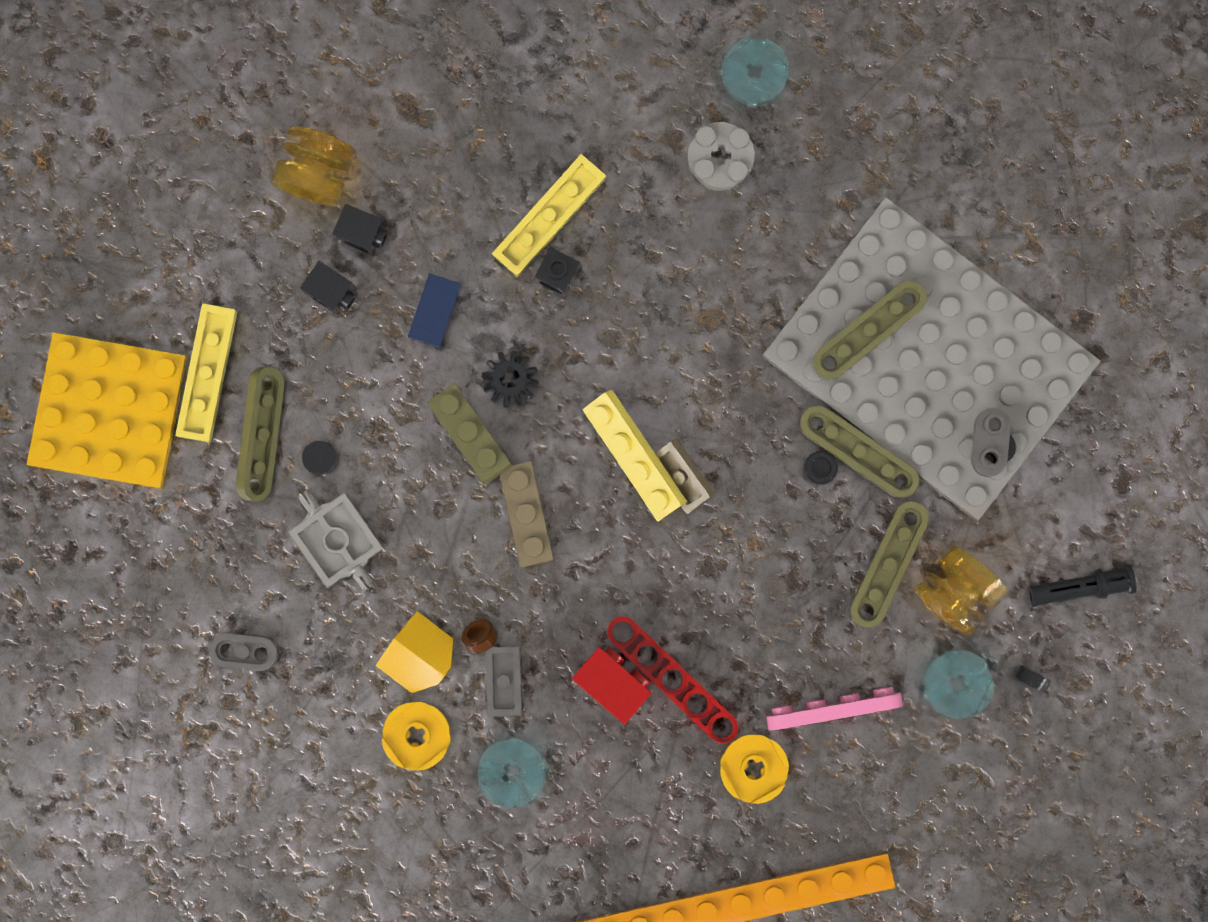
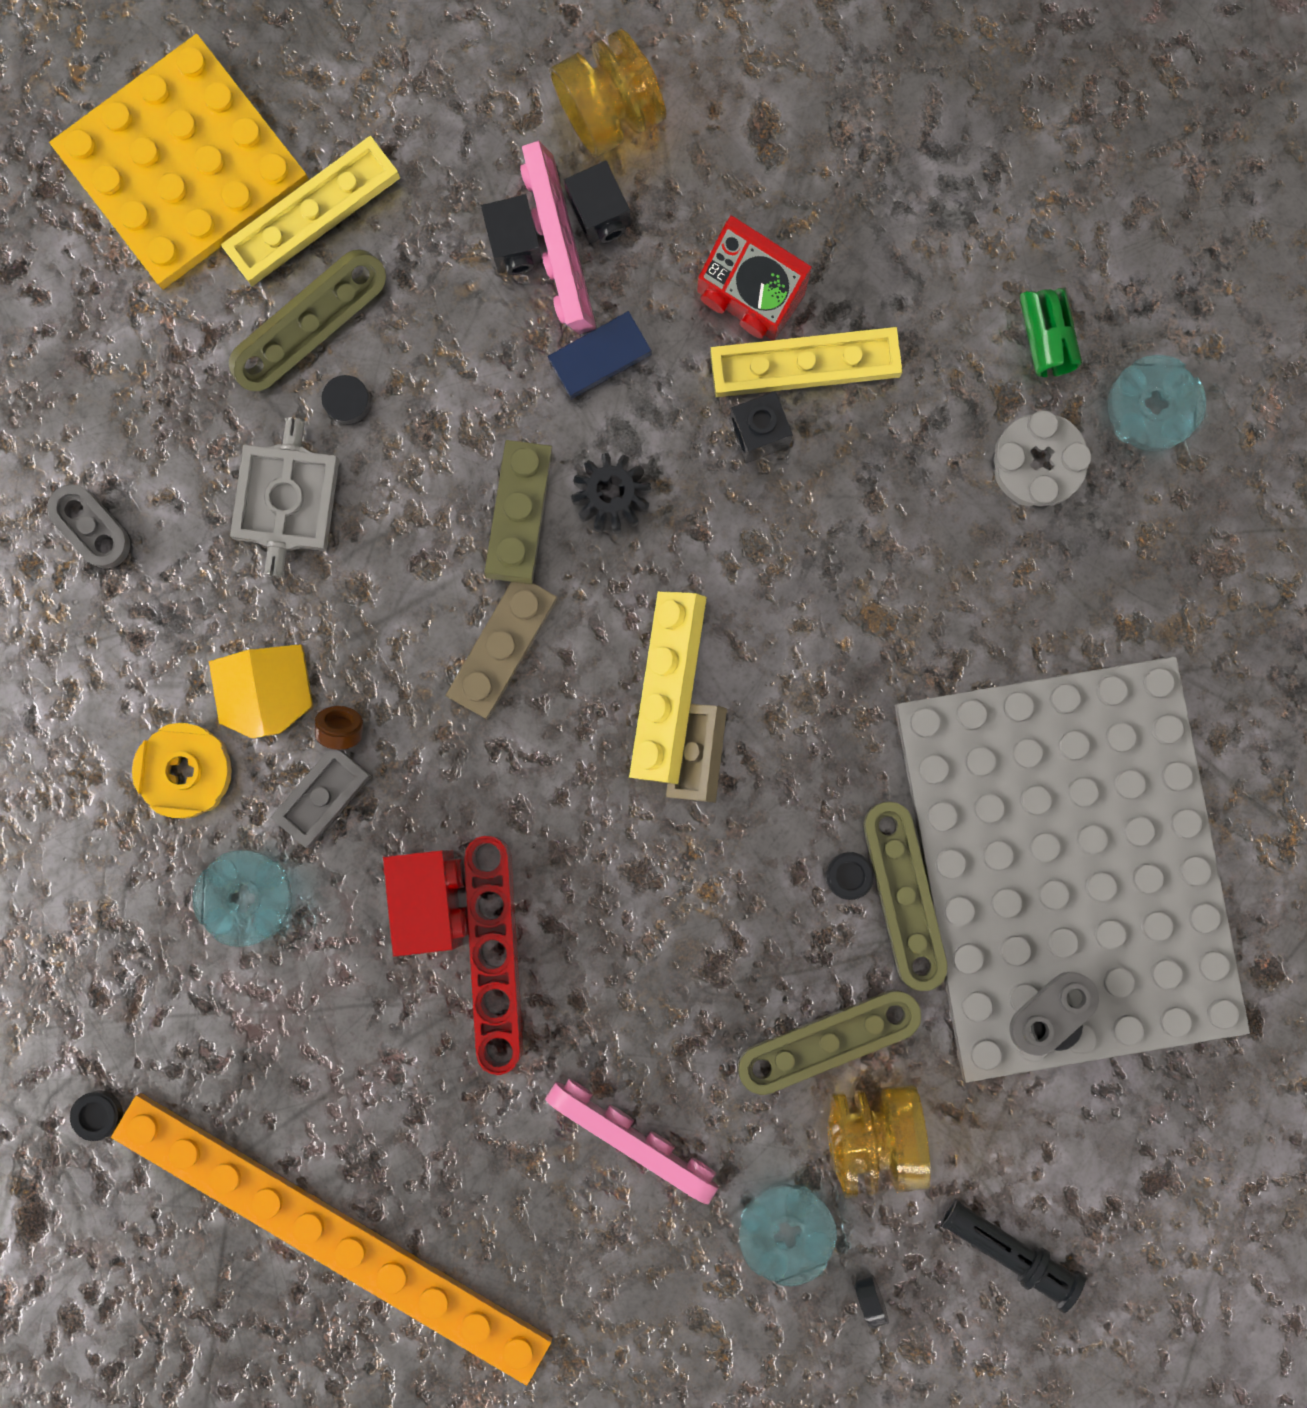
camera: 45 degrees right, 0 degrees up
yellow plate [720,734,789,804] -> none
olive plate [812,280,927,380] -> none
none -> bright pink plate [520,140,597,334]
none -> slope [697,215,812,340]
none -> green arm [1019,287,1082,378]

